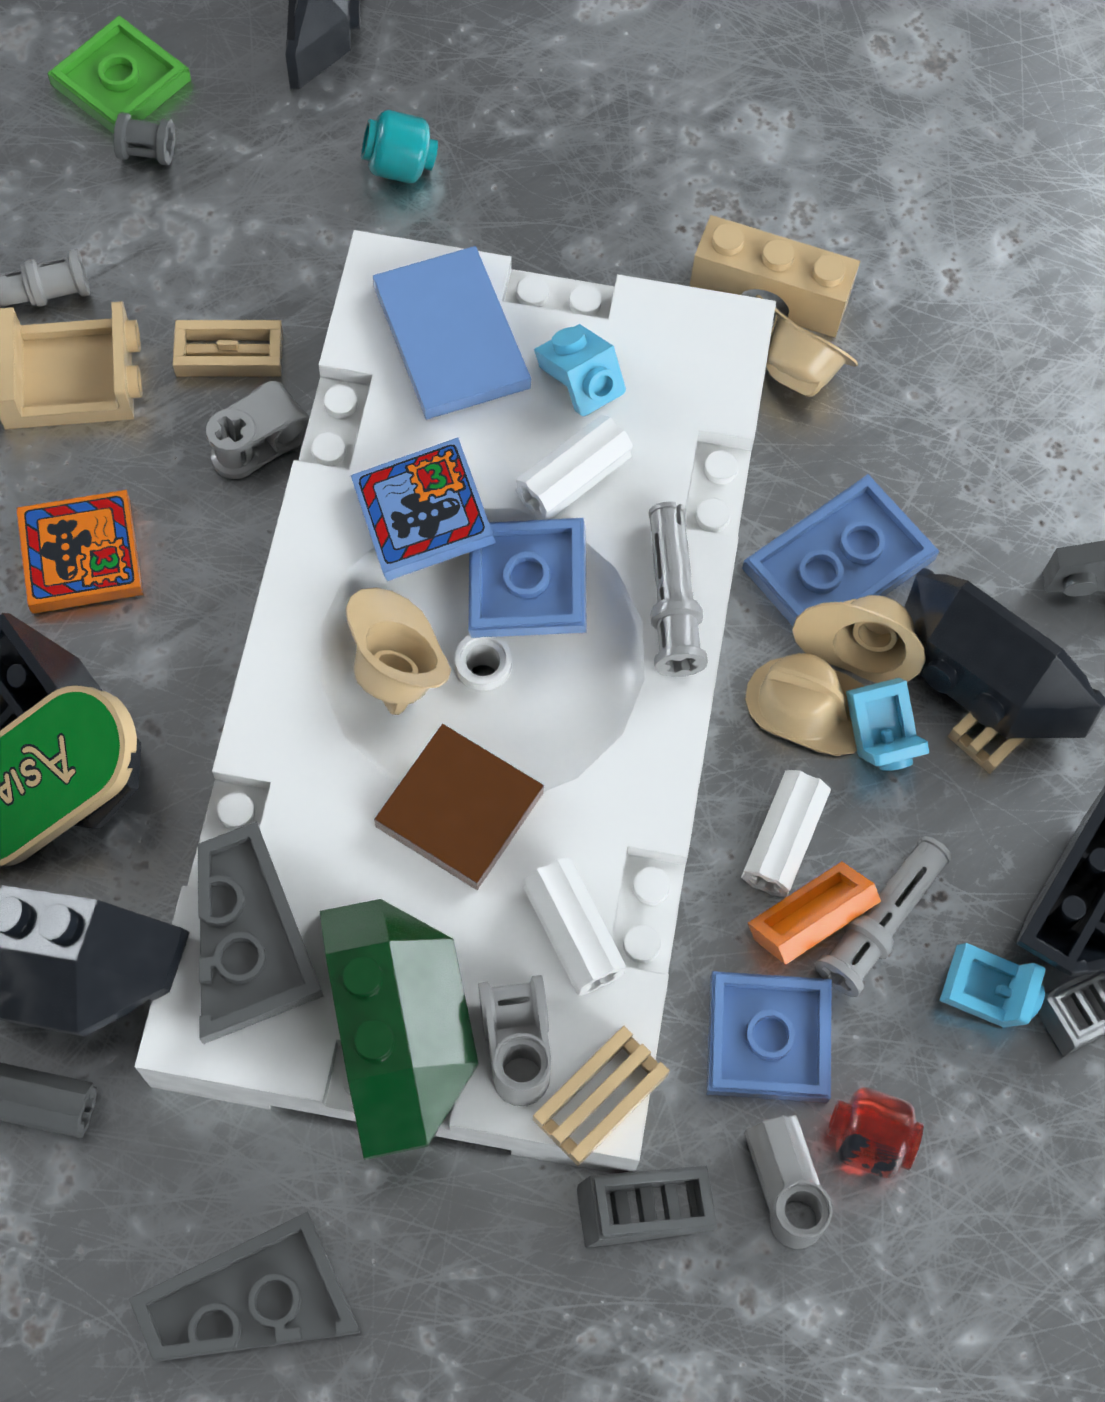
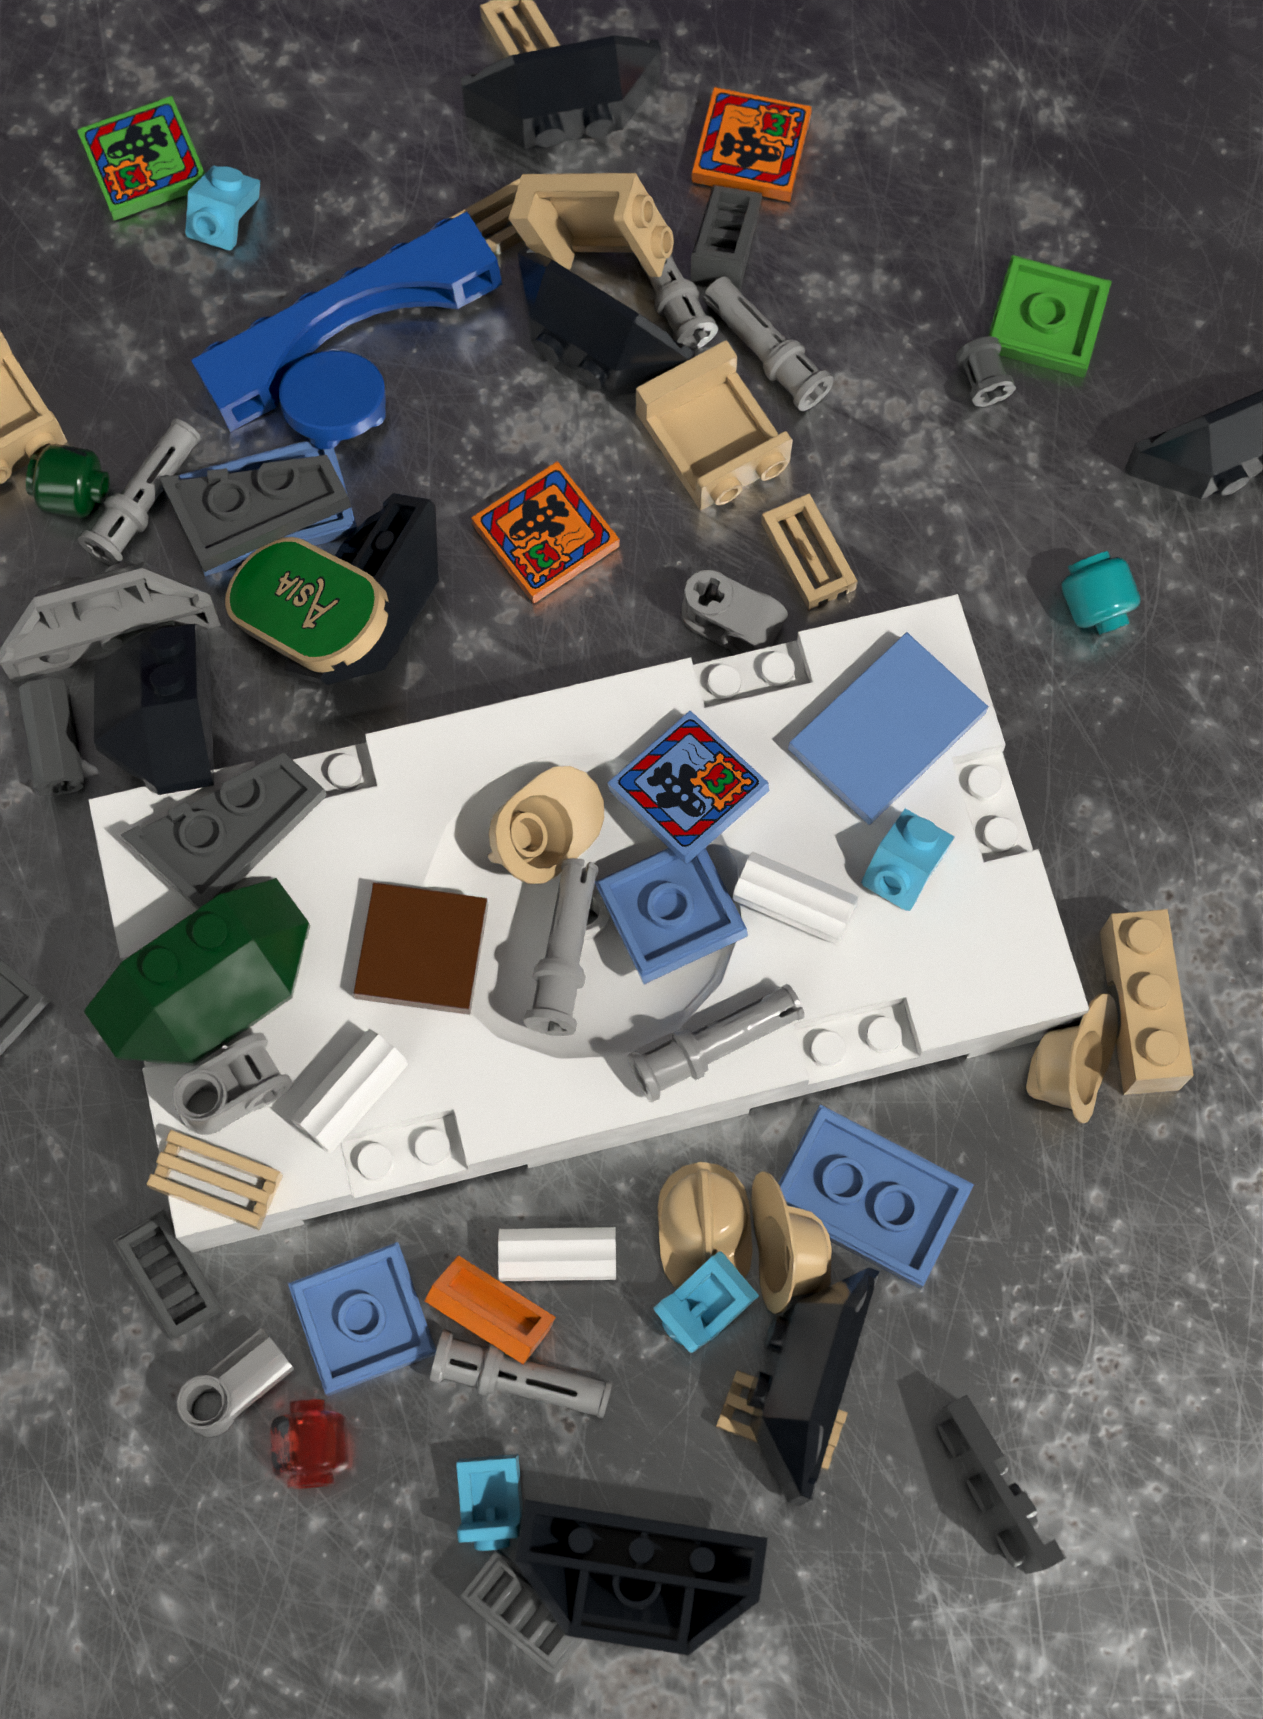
camera: 70 degrees right, 5 degrees up
none -> light grey pin [523,858,599,1036]

